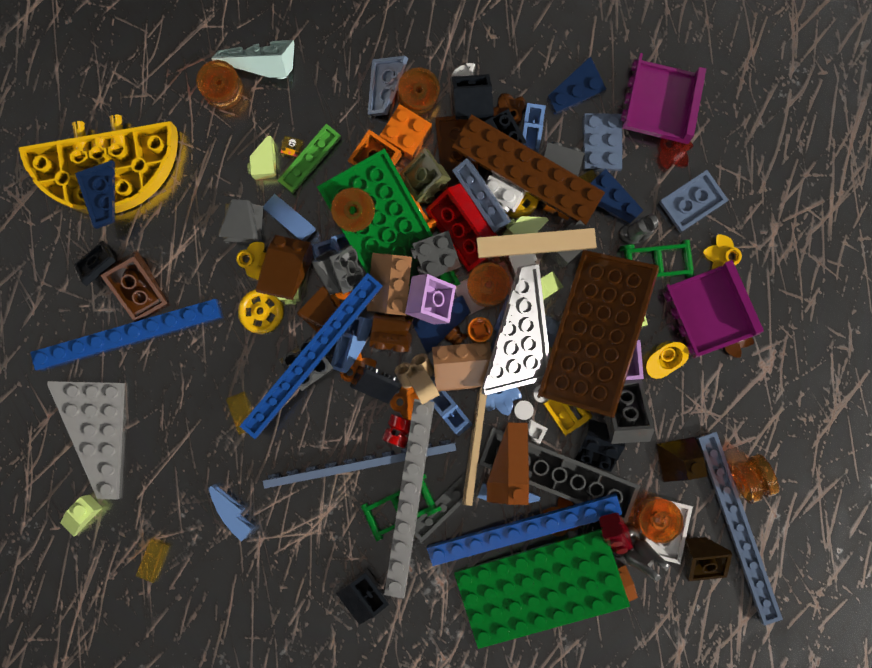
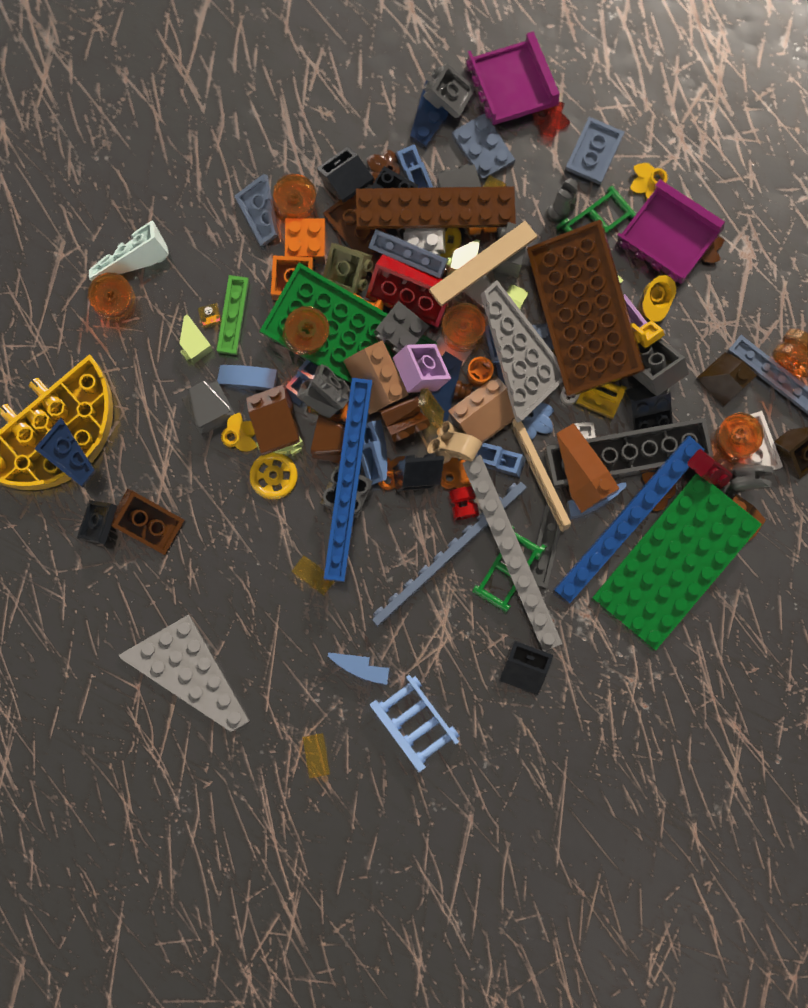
camera: 30 degrees left, 5 degrees down
blue plate [30,299,222,371] -> none
yellowish green slope [60,494,103,536] -> none
white tile [451,63,475,77] -> none
white tile [514,401,534,420] -> none
dark blue wing [590,169,644,224] -> none
none -> light blue fence [369,675,459,772]
none -> clear yellow tile [418,388,444,429]
none -> dark grey plate [423,63,475,118]
none -> yellow bracket [632,320,665,348]

